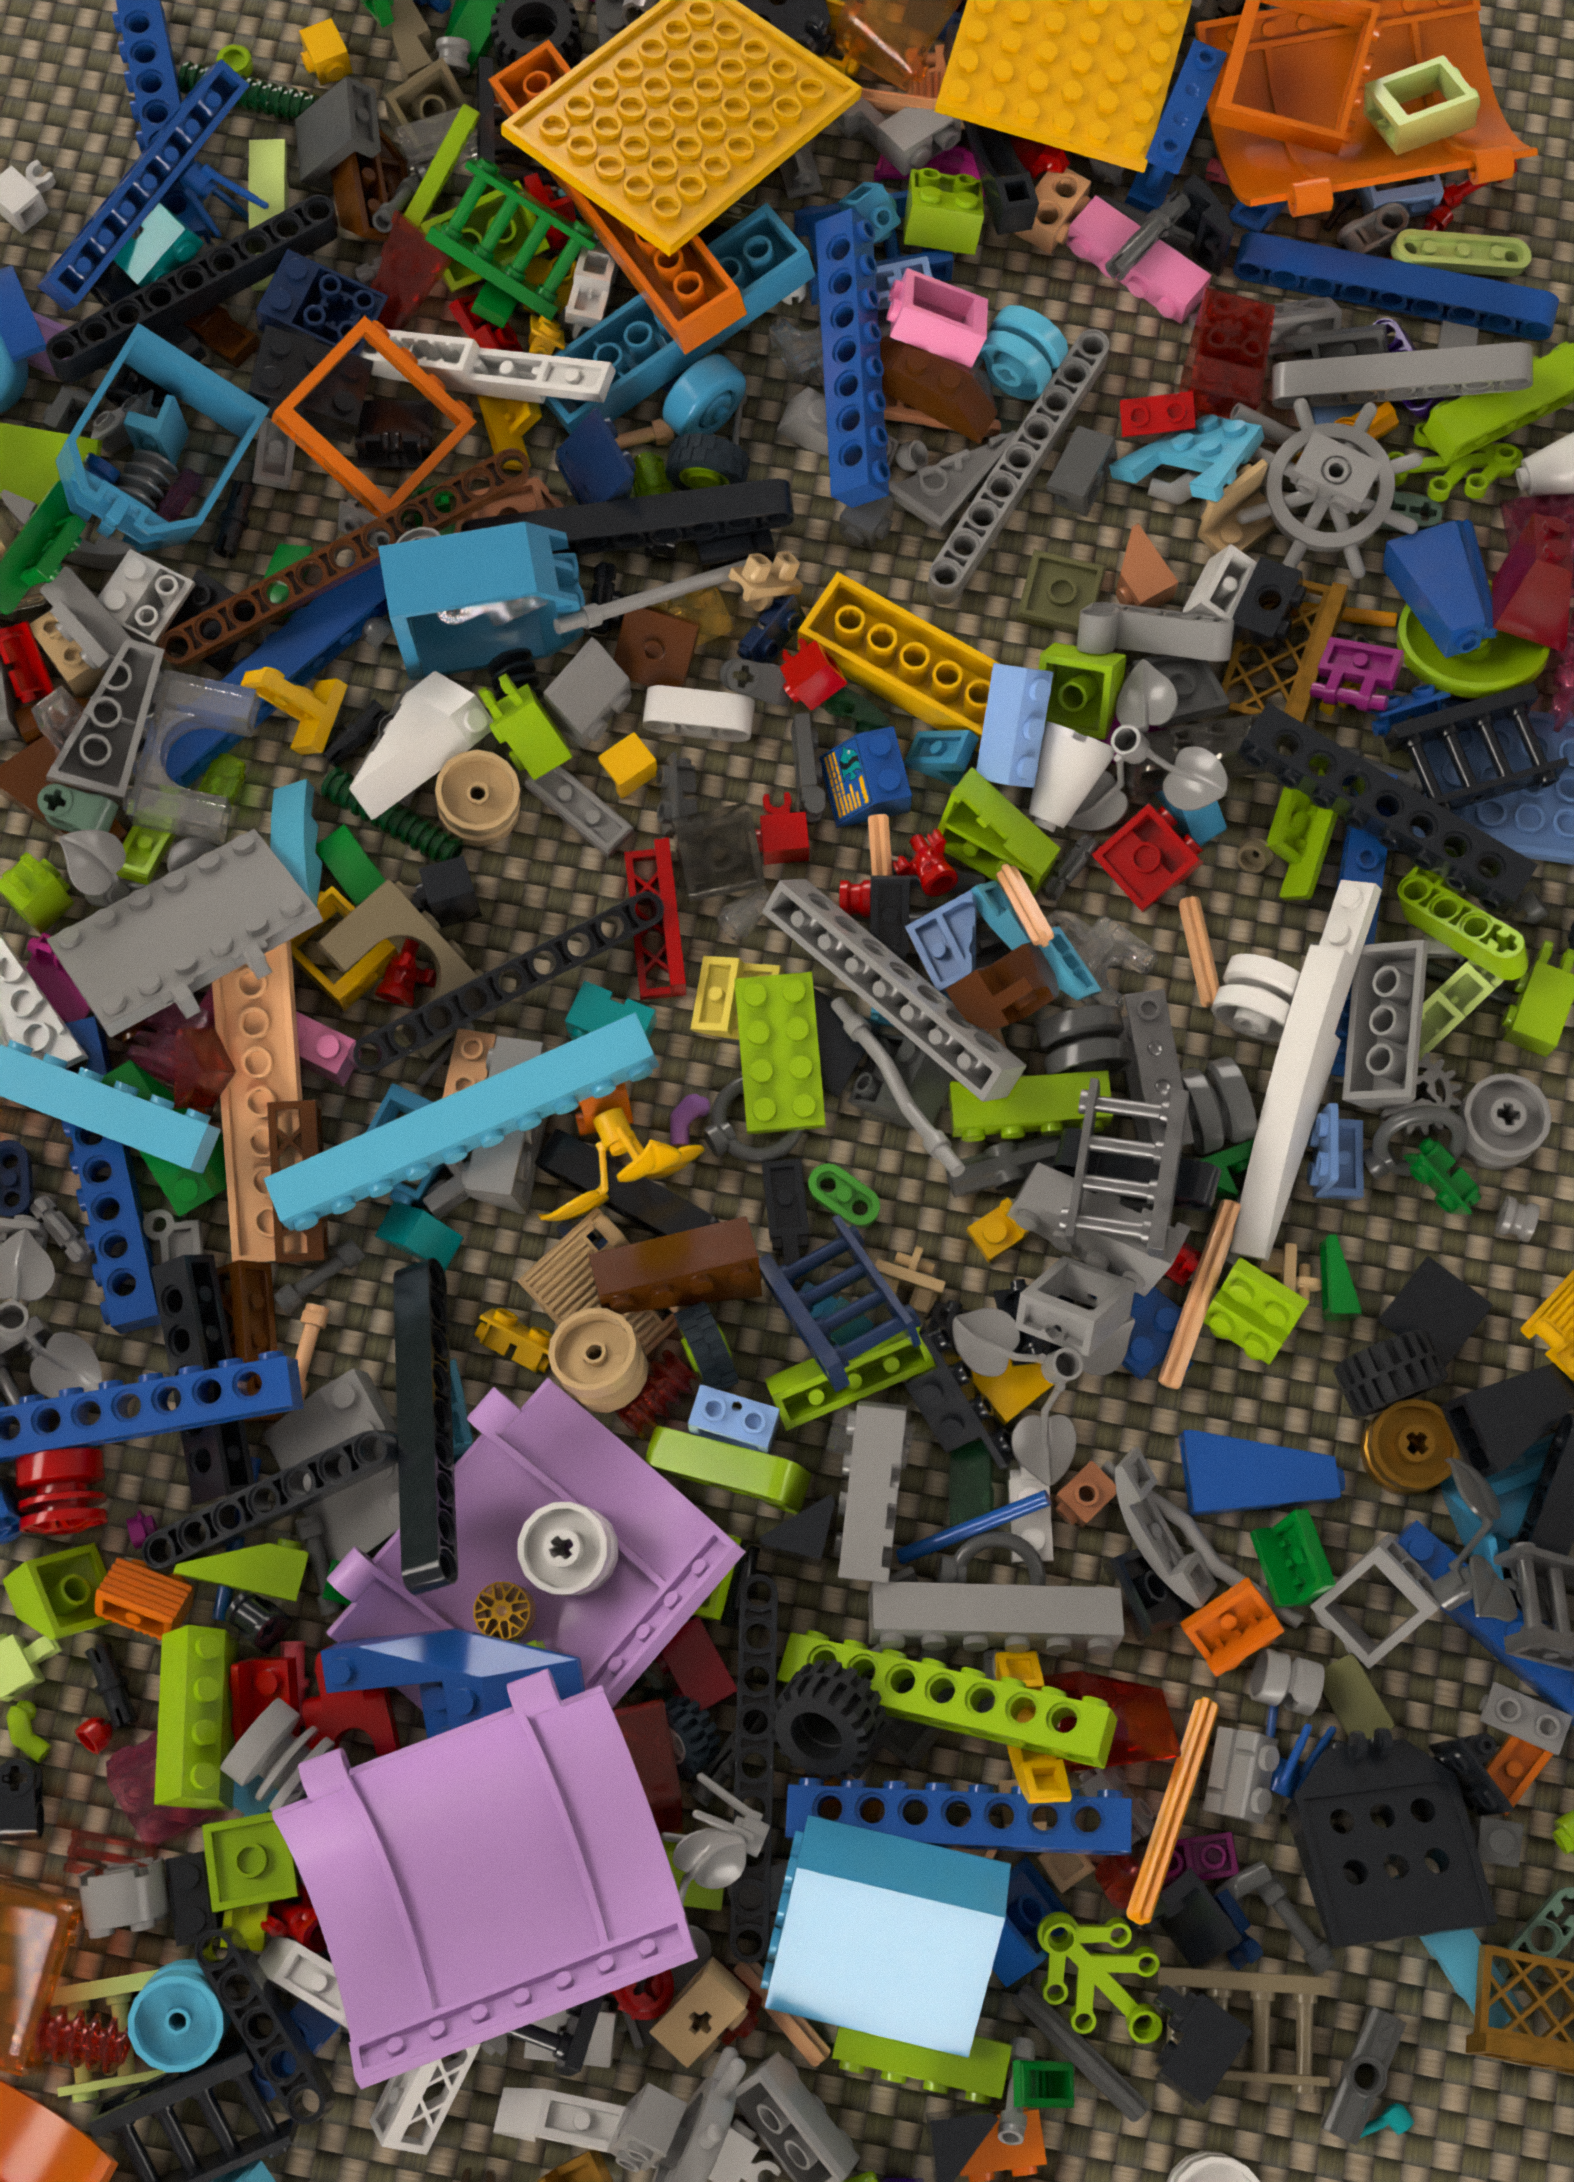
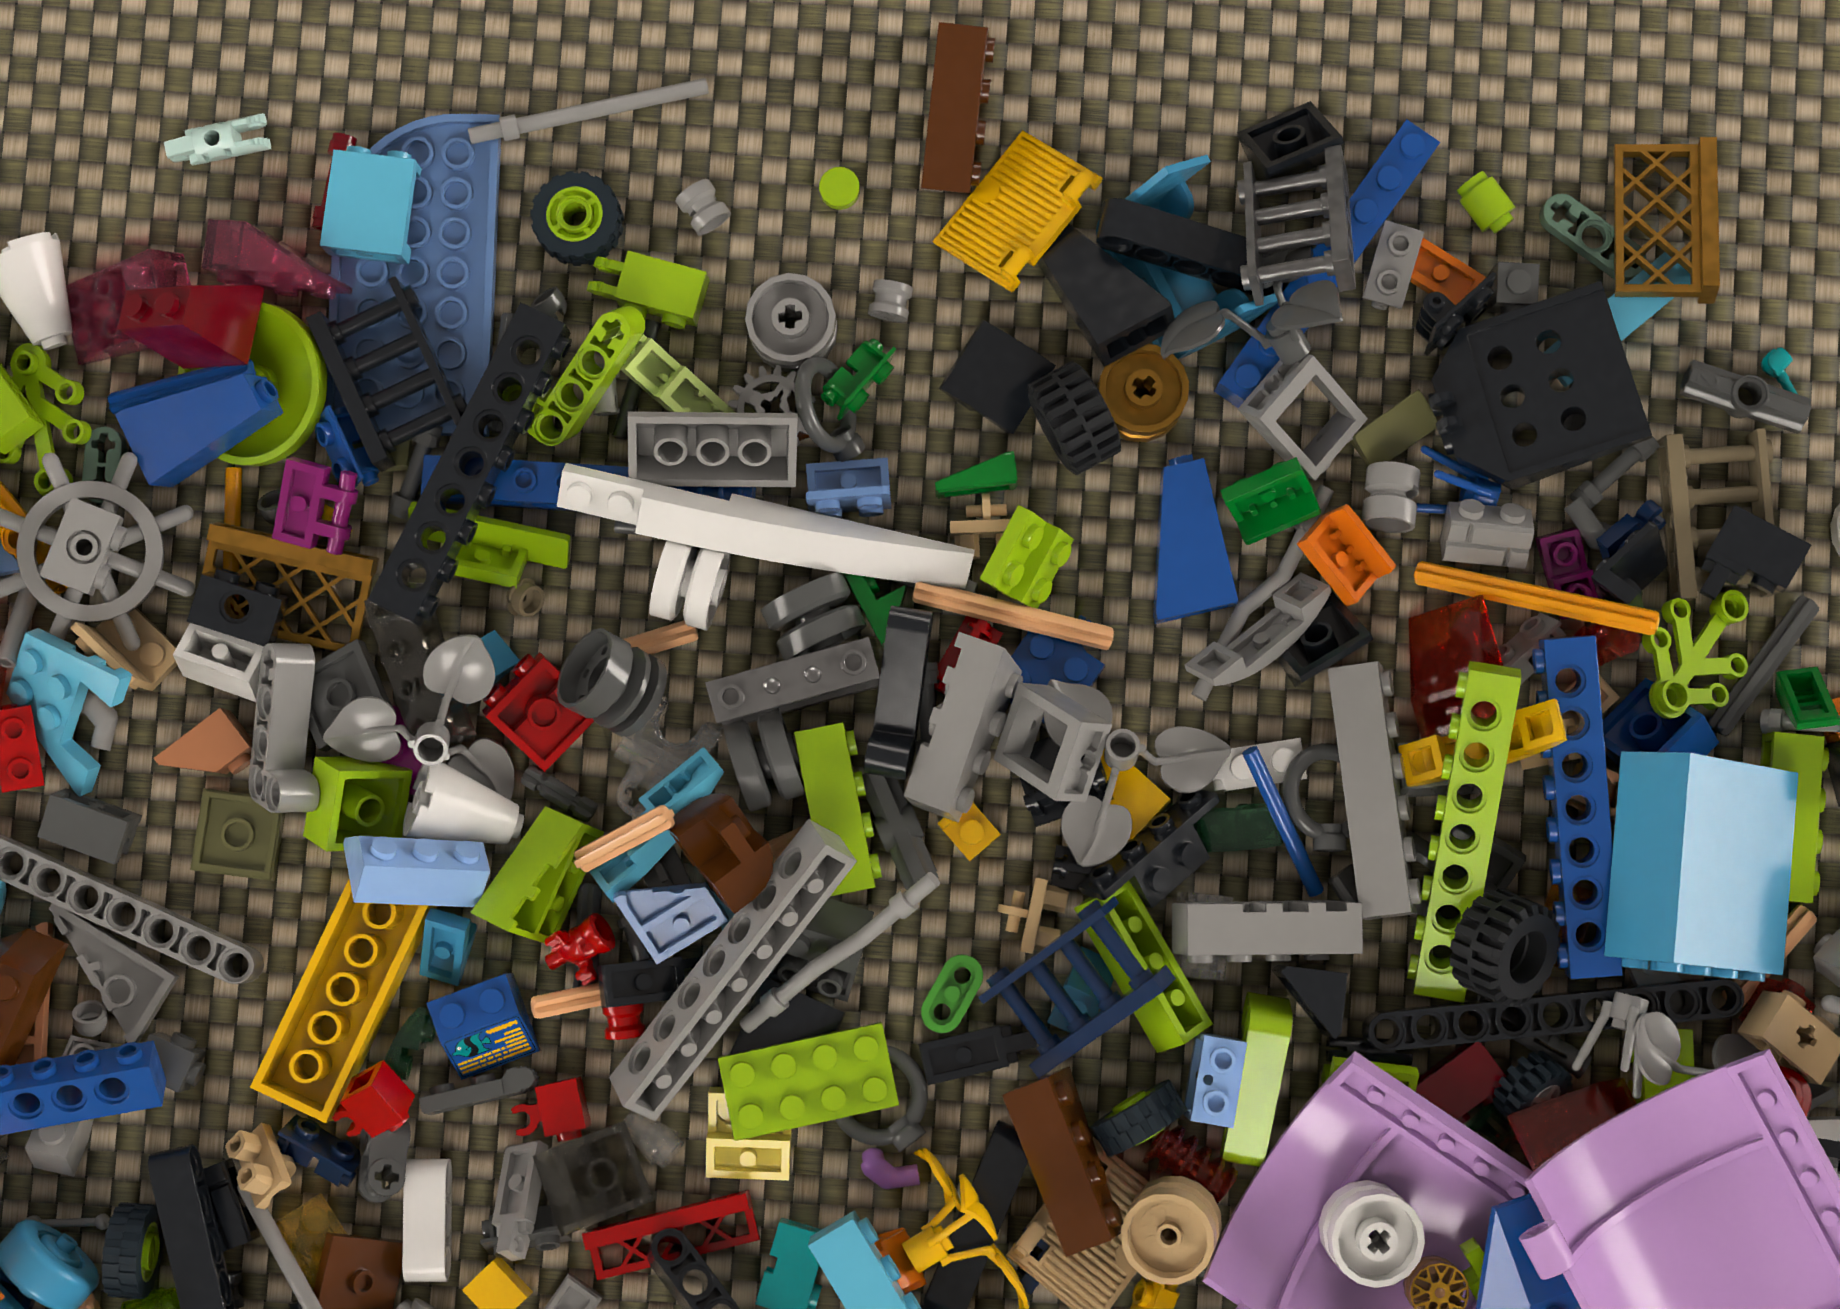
camera: 90 degrees left, 10 degrees up
nougat brick [1053,1460,1117,1528] -> none
flat silver fence [1059,1078,1189,1259] -> none
none -> light grey hinge [492,1140,548,1261]
none -> dark grey wheel [557,628,667,737]

